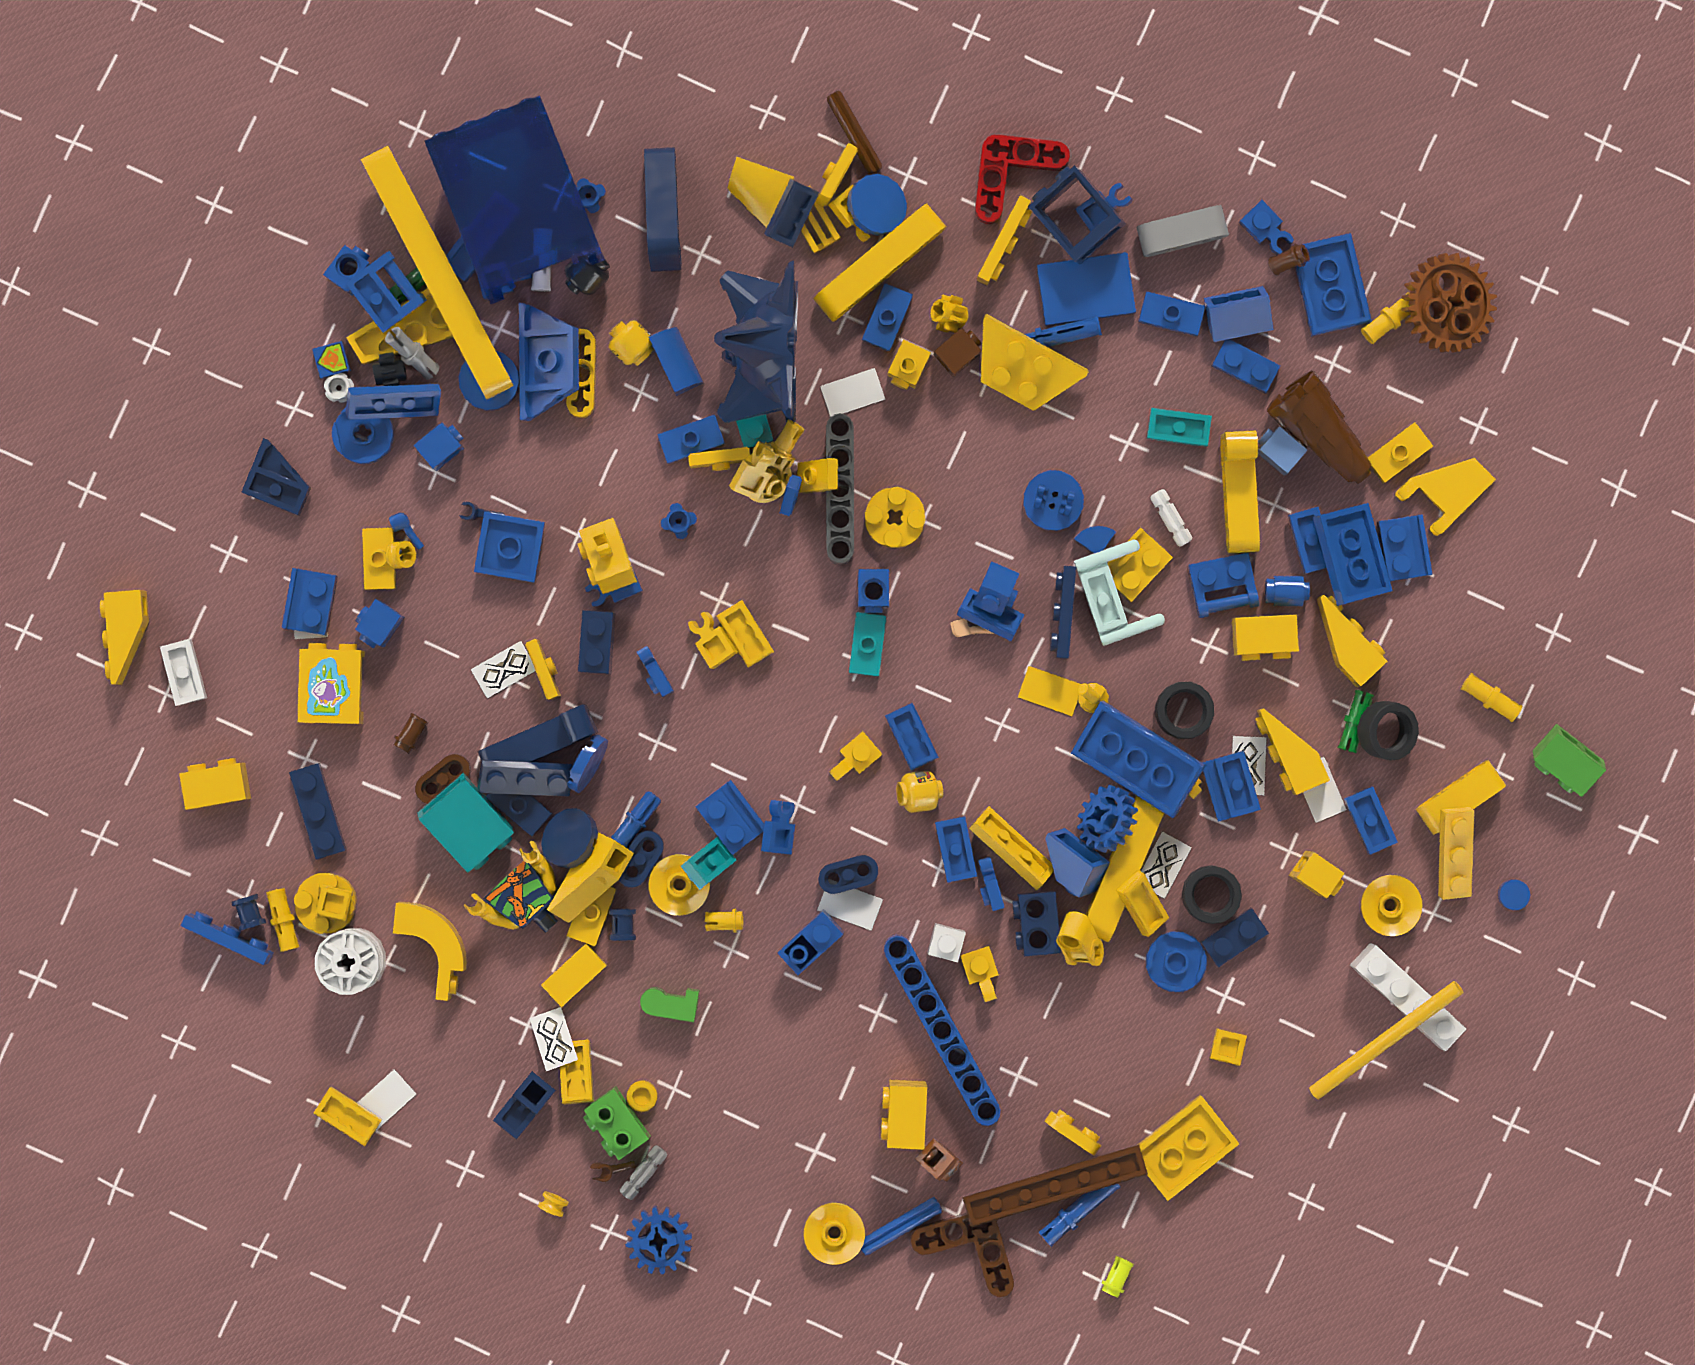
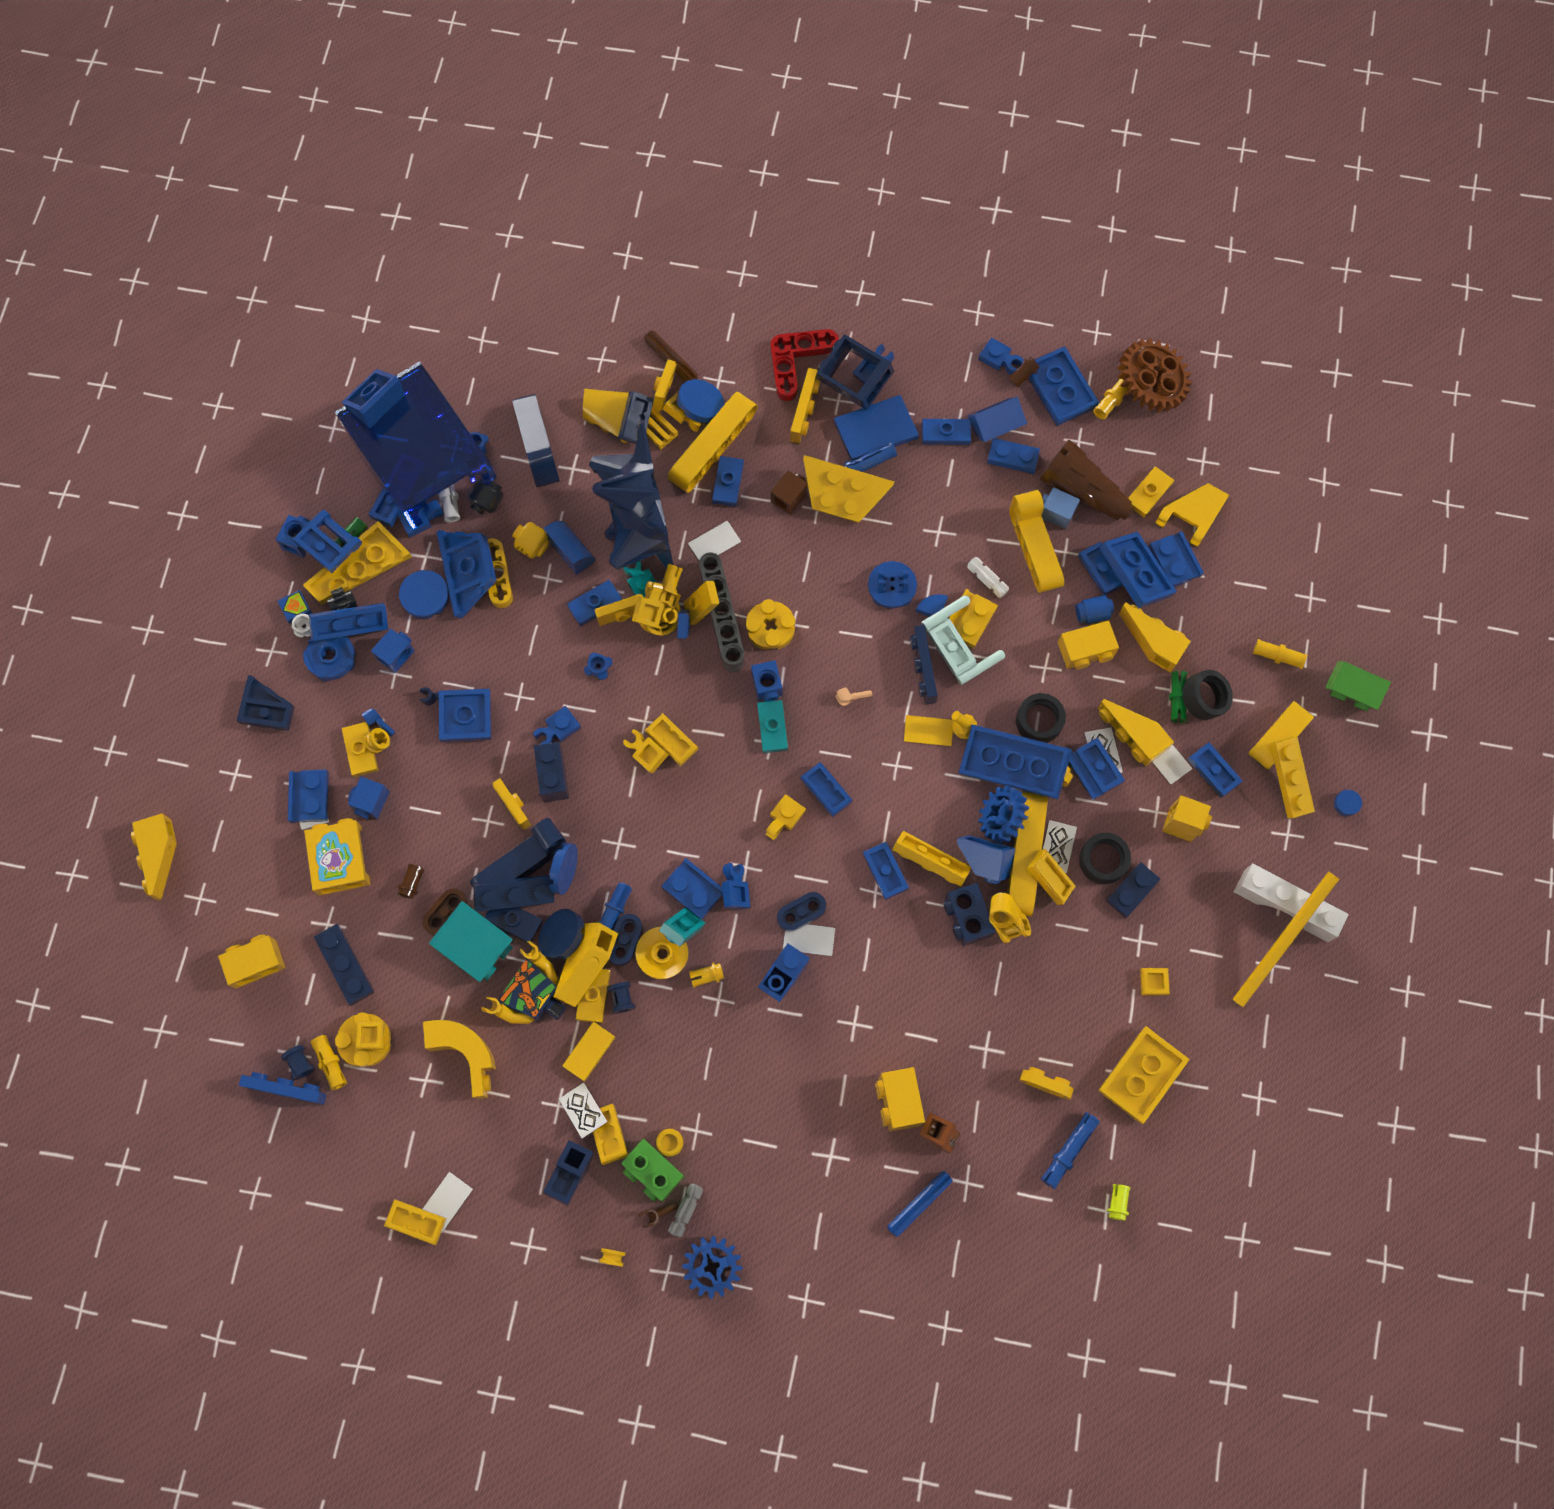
camera: 15 degrees left, 15 degrees down
white plate [160,639,207,706] -> none
white wheel [315,928,386,995] -> none
yellow beam [361,146,514,400] -> none
light grey pin [385,327,439,380] -> none
white sticker [471,641,535,698] -> none
yellow brick [577,518,637,594] -> none
blue plate [637,646,674,697] -> none
bright green leg [640,987,700,1022] -> none
yellow dish [804,1203,865,1265] -> none
blue beam [884,934,1001,1126] -> none
yellow brick [887,339,931,390] -> none
yellow head [896,771,943,813] -> none
reddish brown beam [911,1213,1014,1297] -> none
white brick [927,923,966,962] -> none
yellow gear [931,295,968,333] -> none
blue plate [957,588,1025,641] -> none
yellow plate [960,946,999,1002] -> none
reddish brown tile [962,1144,1148,1227] -> none
blue brick [973,561,1019,617] -> none
blue plate [978,857,1005,911] -> none
light grey beam [1136,205,1229,257] -> none
blue tile [1146,931,1207,992] -> none
teal plate [1147,408,1212,447] -> none
blue plate [1188,553,1260,618] -> none
yellow dish [1361,875,1422,936] -> none
none -> blue slope [341,369,405,429]

